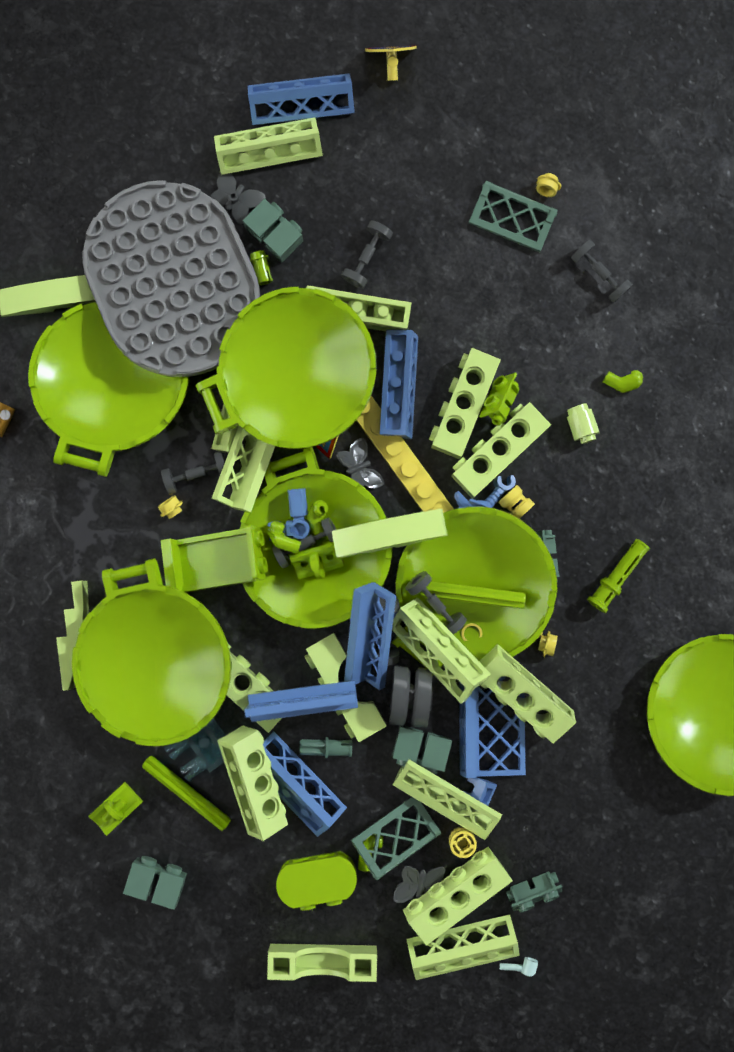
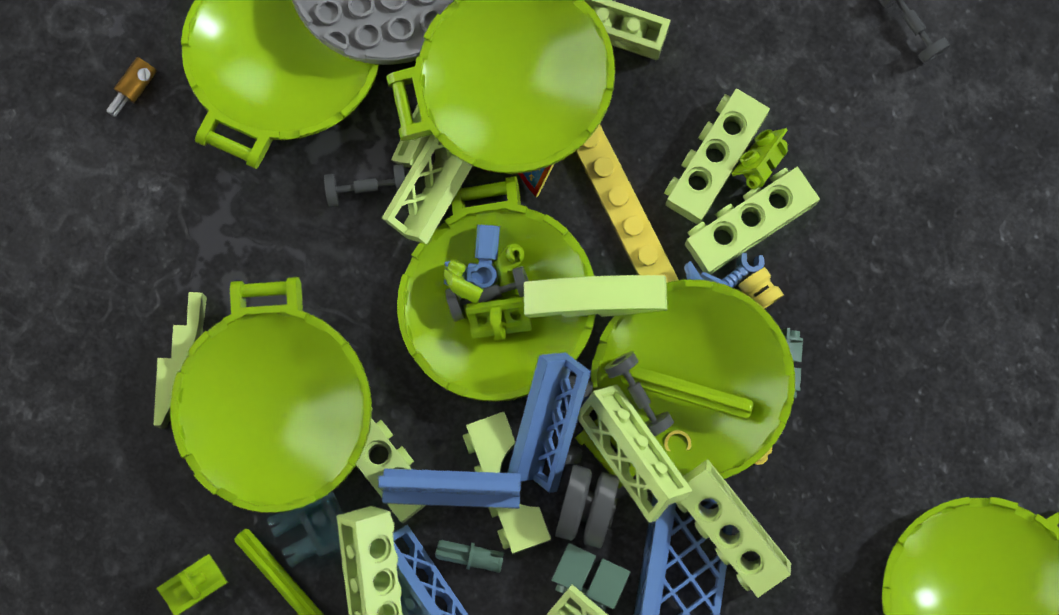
camera: 15 degrees right, 5 degrees down
light yellow plate [158,495,182,519] -> none
lime panel [161,525,268,593] -> none
dark grey piece [336,438,384,488] -> none
medium blue fence [380,330,418,439] -> none
light yellow plate [538,631,558,657] -> none
yellowish green brick [567,403,600,444] -> none
lime pin [587,539,650,613] -> none
lime arm [603,370,643,393] -> none

